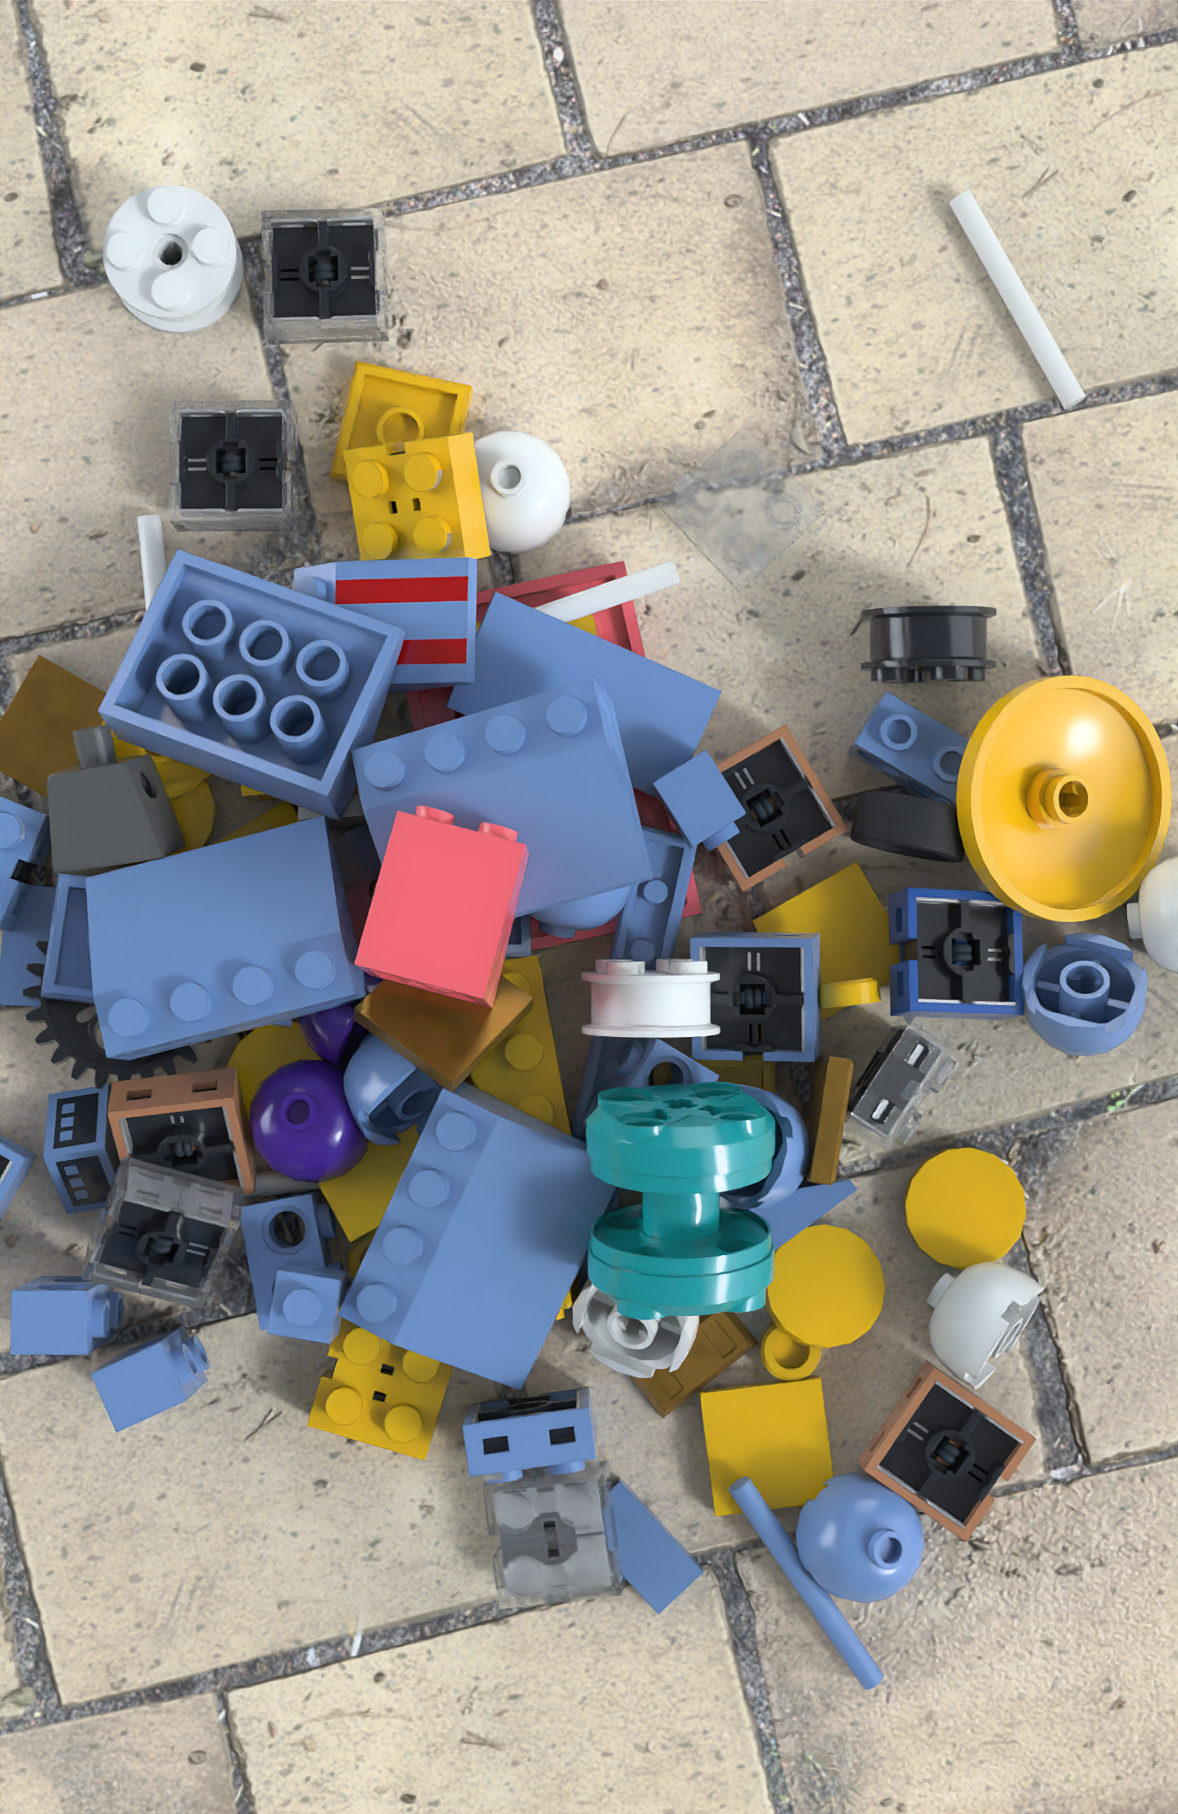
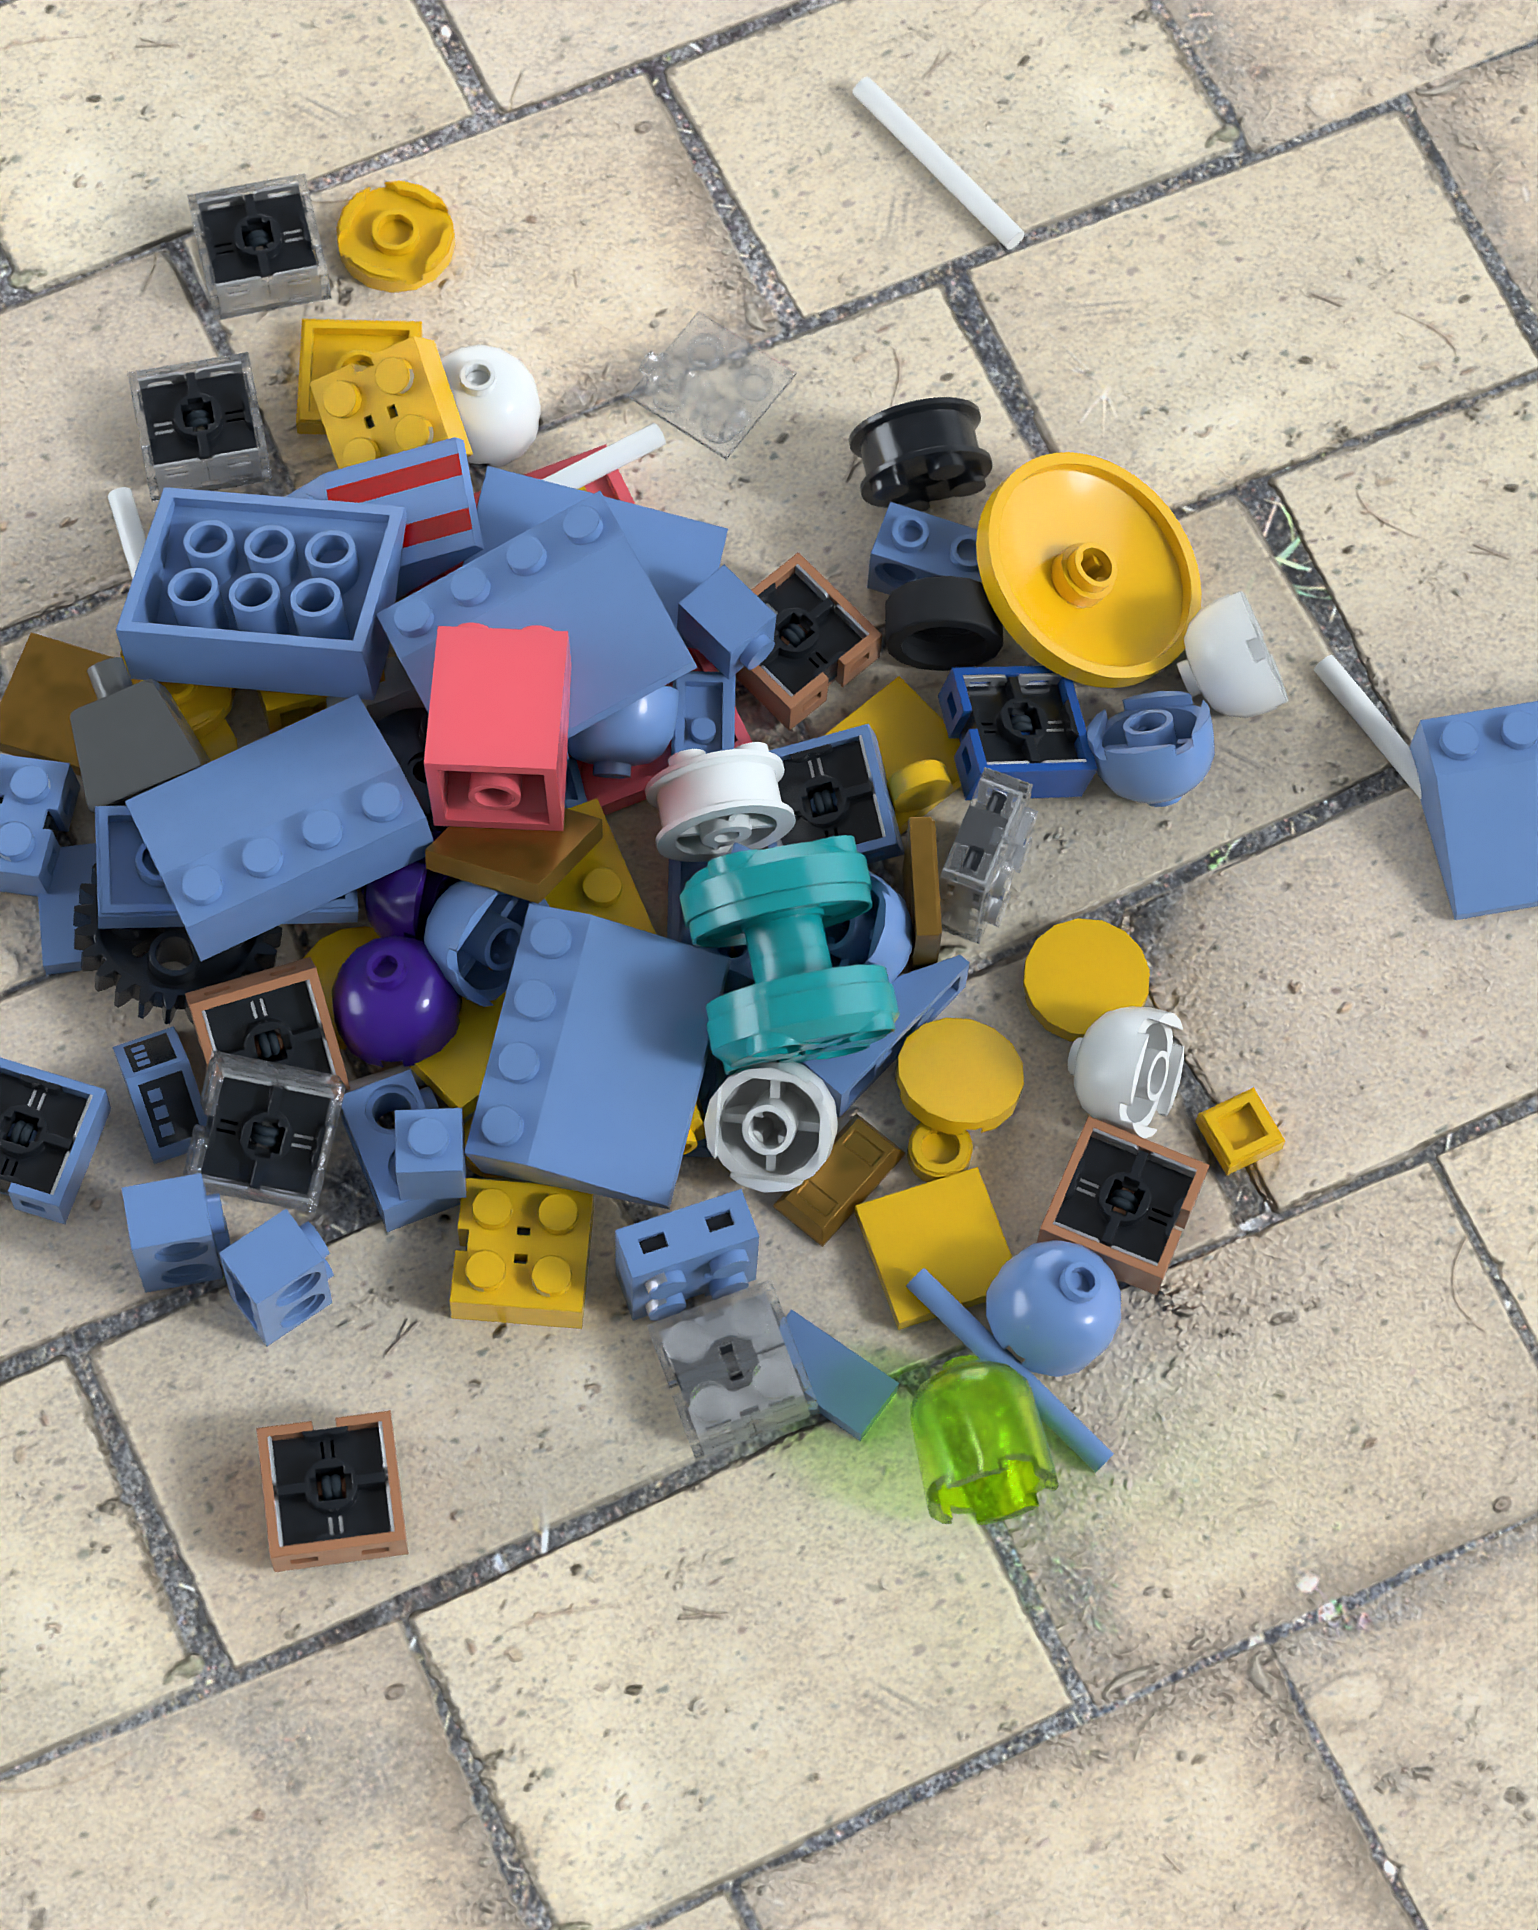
camera: 15 degrees left, 20 degrees down
white wheel [103,185,244,333] -> none
none -> piece [256,1410,409,1572]
none -> yellow tile [336,180,456,293]
none -> clear neon green cylinder [910,1355,1059,1525]
none -> yellow tile [1195,1087,1285,1176]

